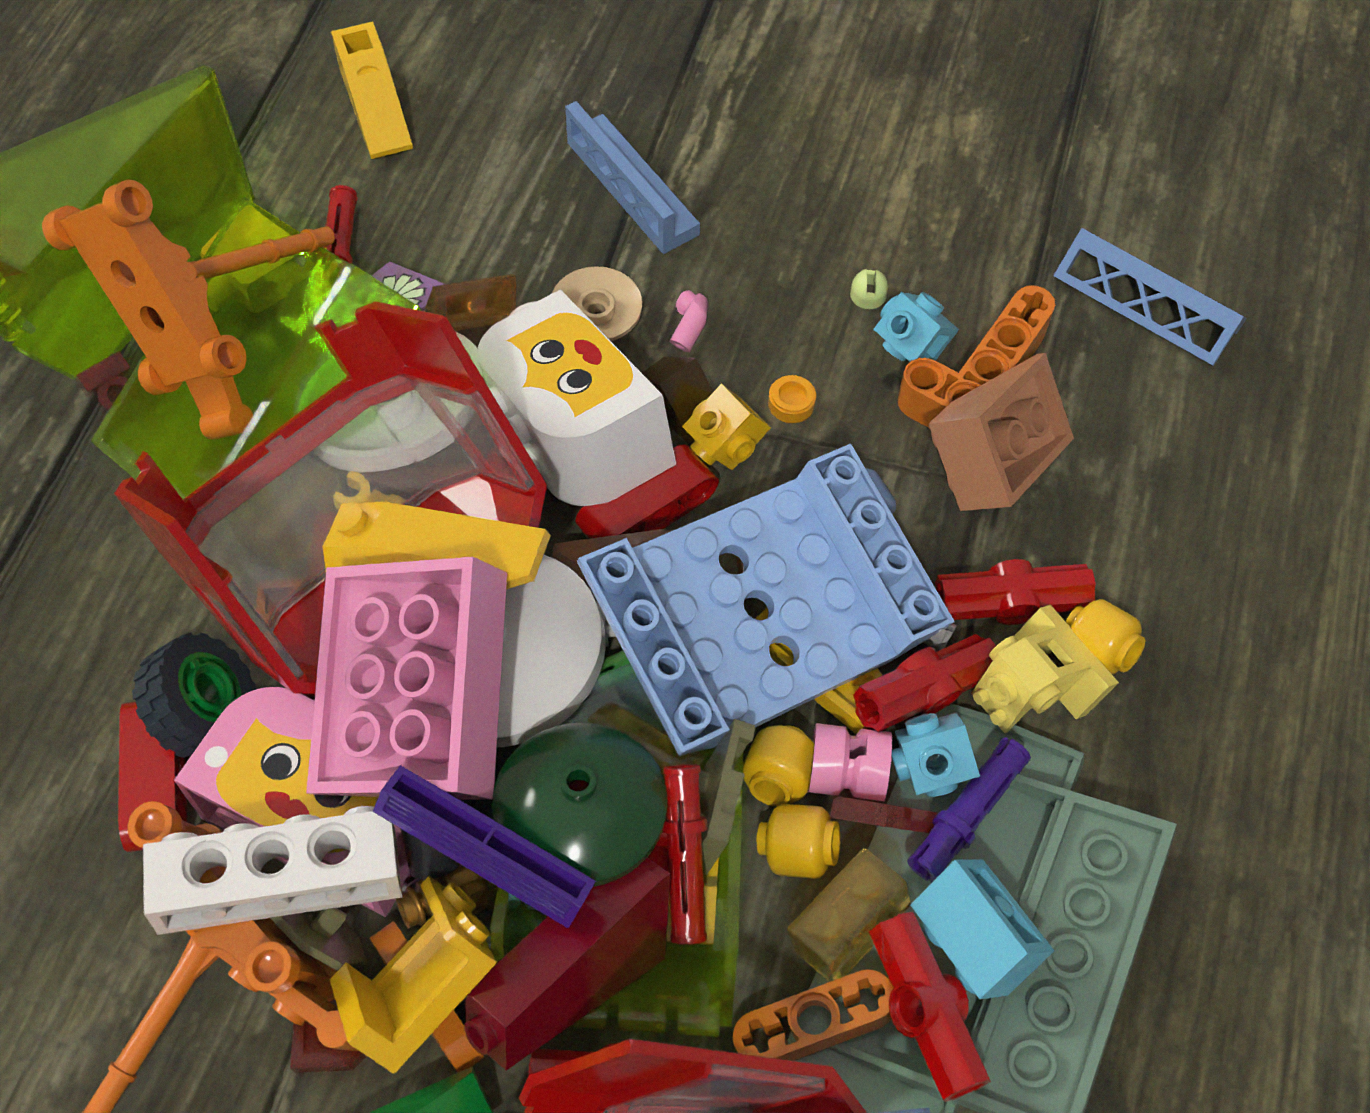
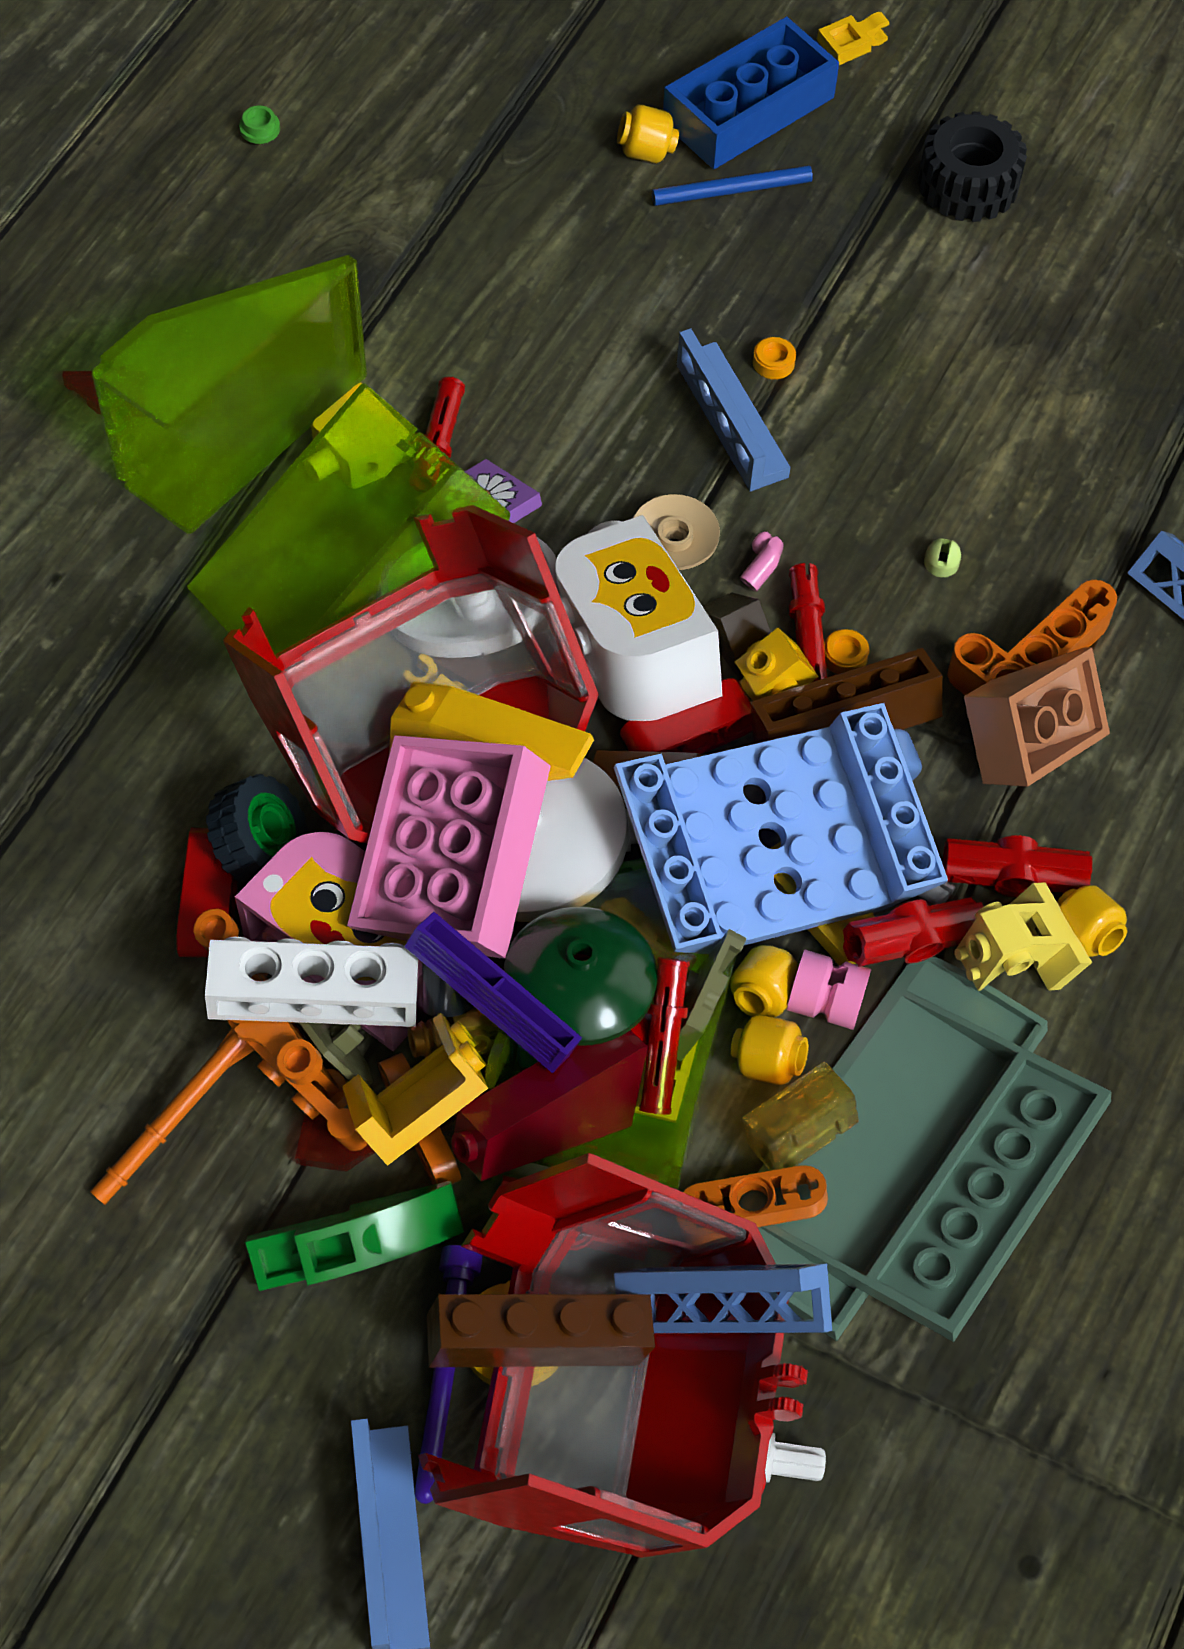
camera: 10 degrees right, 0 degrees up
orange piece [42,179,334,440] -> none
clear red tile [75,351,135,411] -> none
yellow slope [331,22,413,159] -> none
clear orange slope [424,274,516,331] -> none
clear red tile [830,796,938,833] -> none
red piece [868,911,991,1102] -> none
medium azure brick [873,292,959,362] -> none
medium azure brick [891,713,980,797] -> none
dark purple pin [907,737,1031,883] -> none
medium azure brick [910,859,1055,999] -> none
none -> reddish brown brick [750,648,943,744]
none -> light orange tile [753,337,796,380]
none -> red pin [789,563,827,682]

